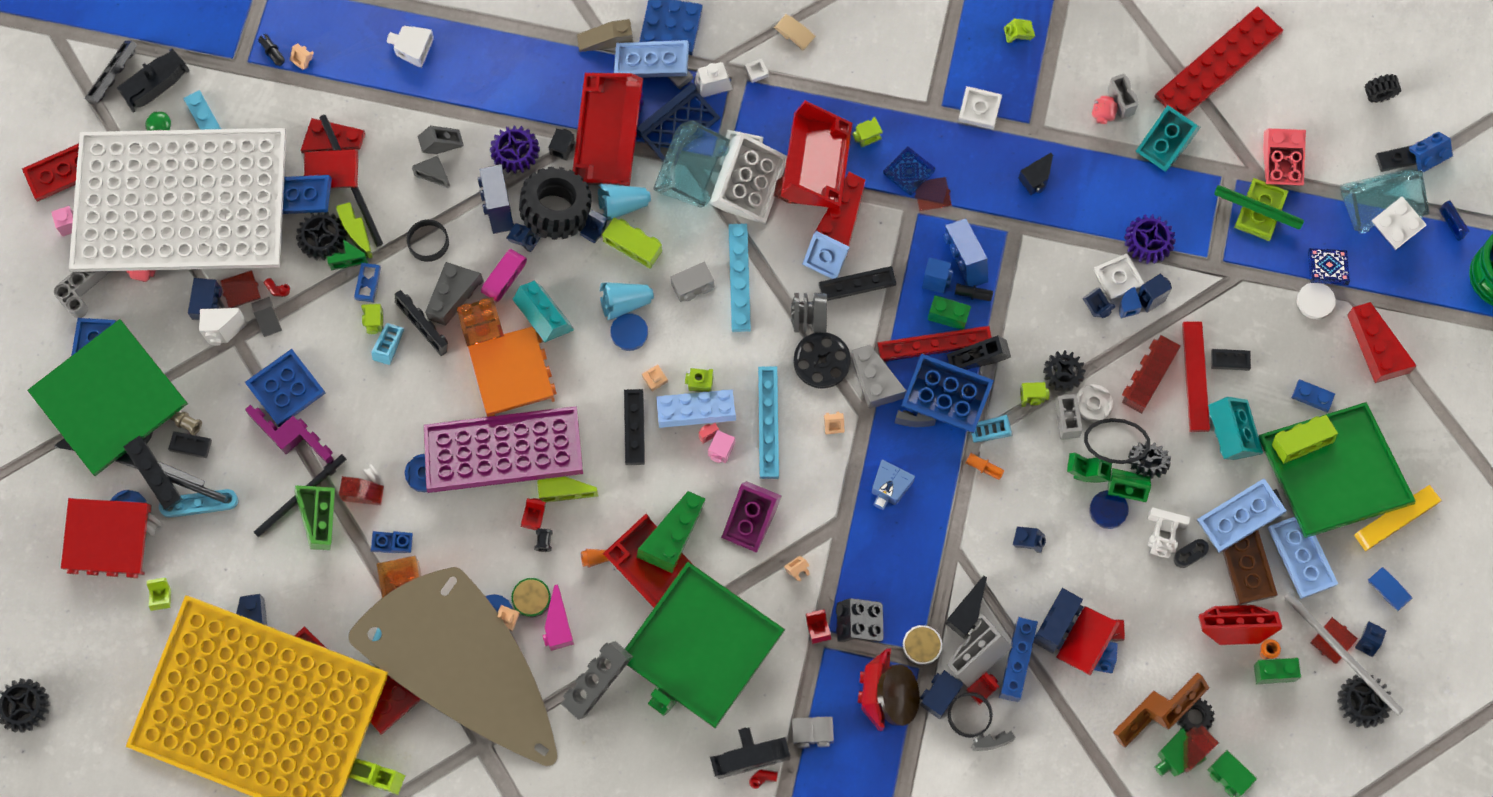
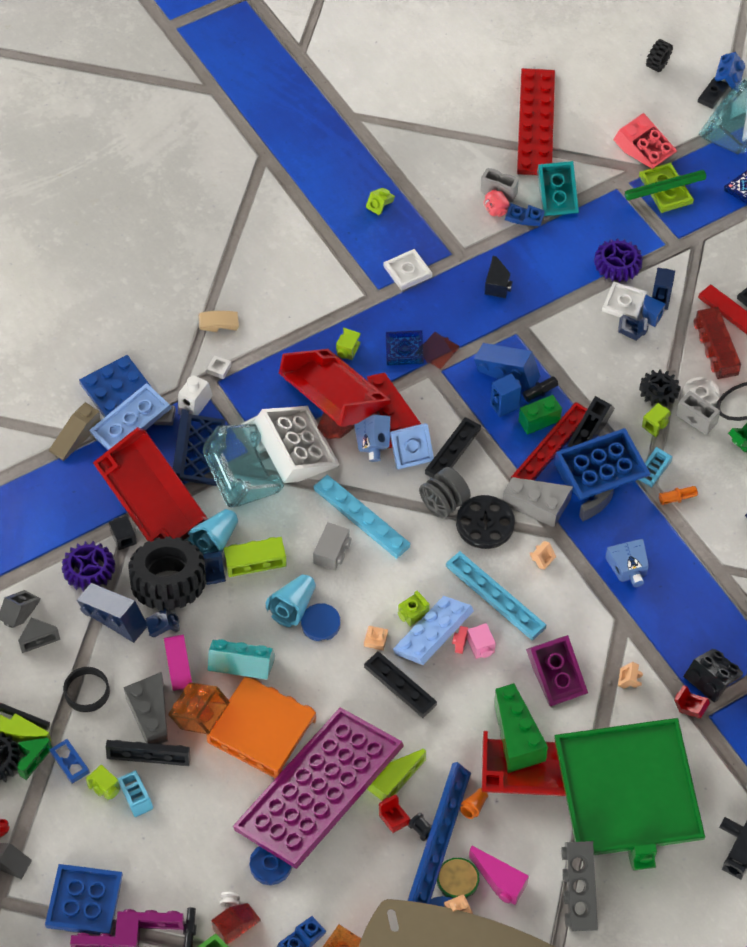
camera: 45 degrees left, 15 degrees down
none -> medium blue torso [354,415,390,462]
none -> blue tile [408,762,471,904]
none -> blue slope [505,203,545,226]

